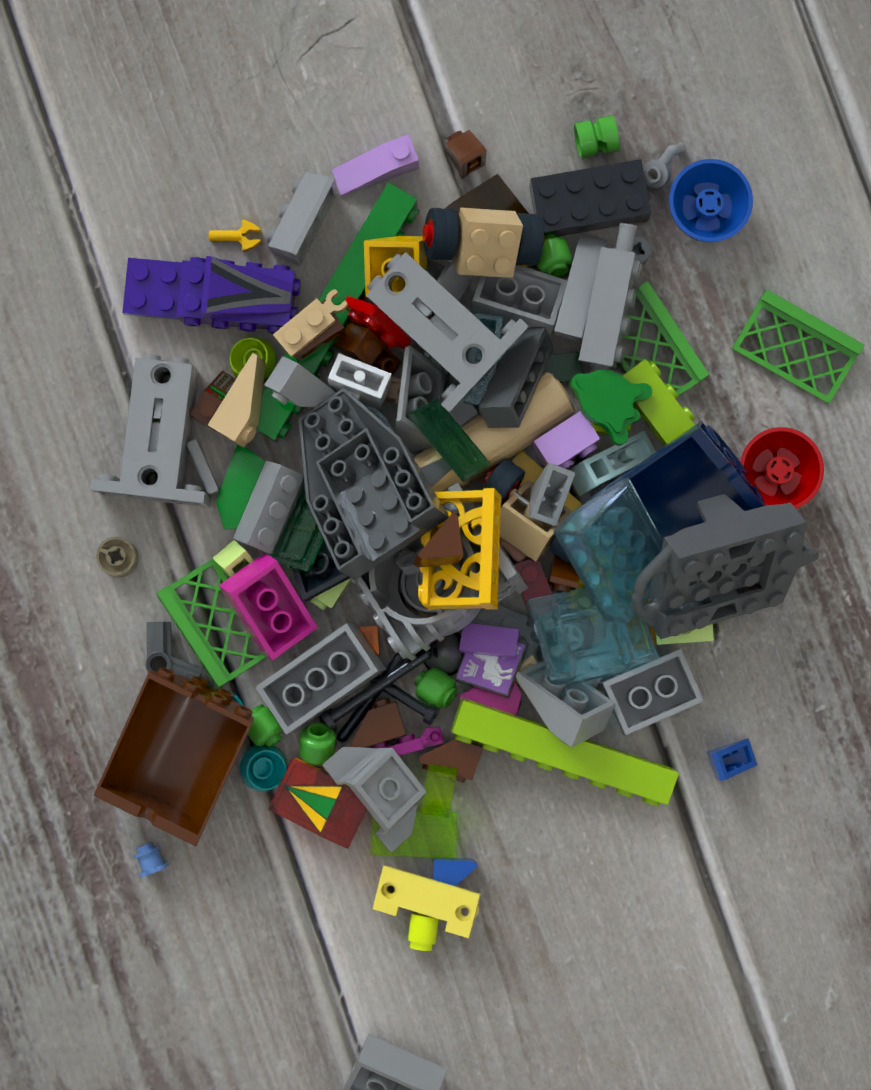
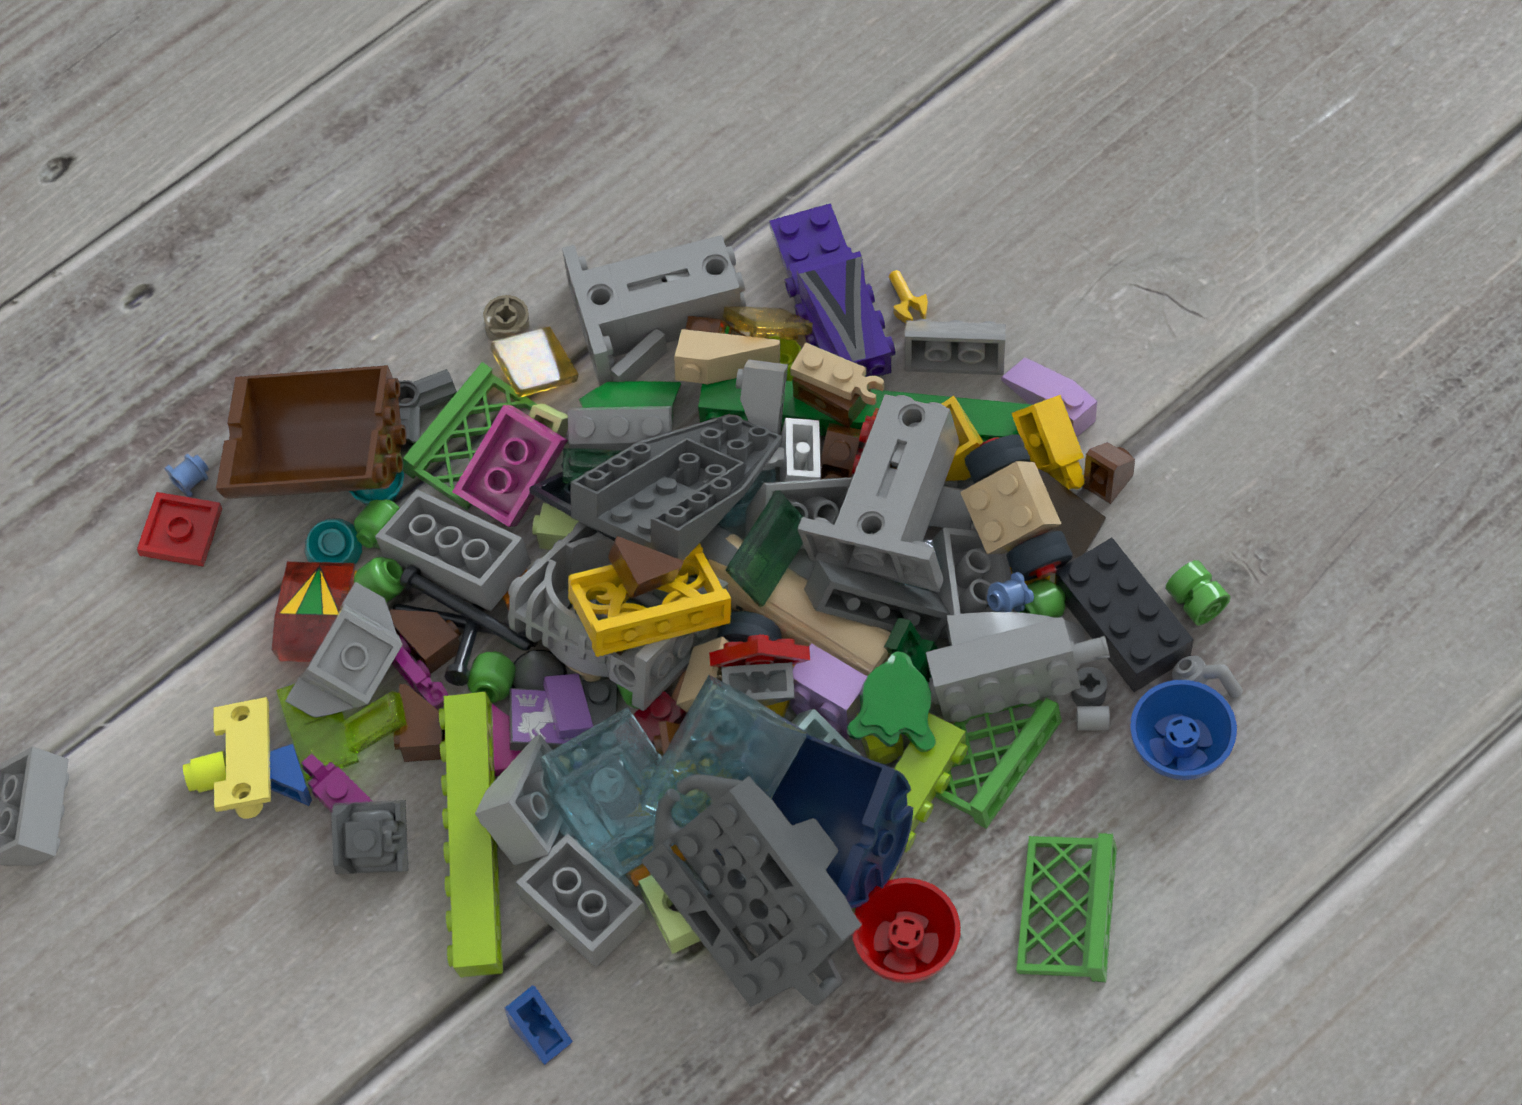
camera: 70 degrees right, 25 degrees down
none -> red plate [137,492,223,567]
none -> magenta hinge [301,753,372,813]
none -> dark grey brick [331,800,409,874]
none -> tile [490,326,579,397]
none -> red plate [709,635,810,668]
none -> clear yellow tile [723,306,813,340]
none -> dark green slope [884,618,938,682]
none -> medium blue brick [987,572,1034,612]
none -> yellow hinge [1011,395,1085,490]
none -> light grey hinge [1076,706,1110,731]

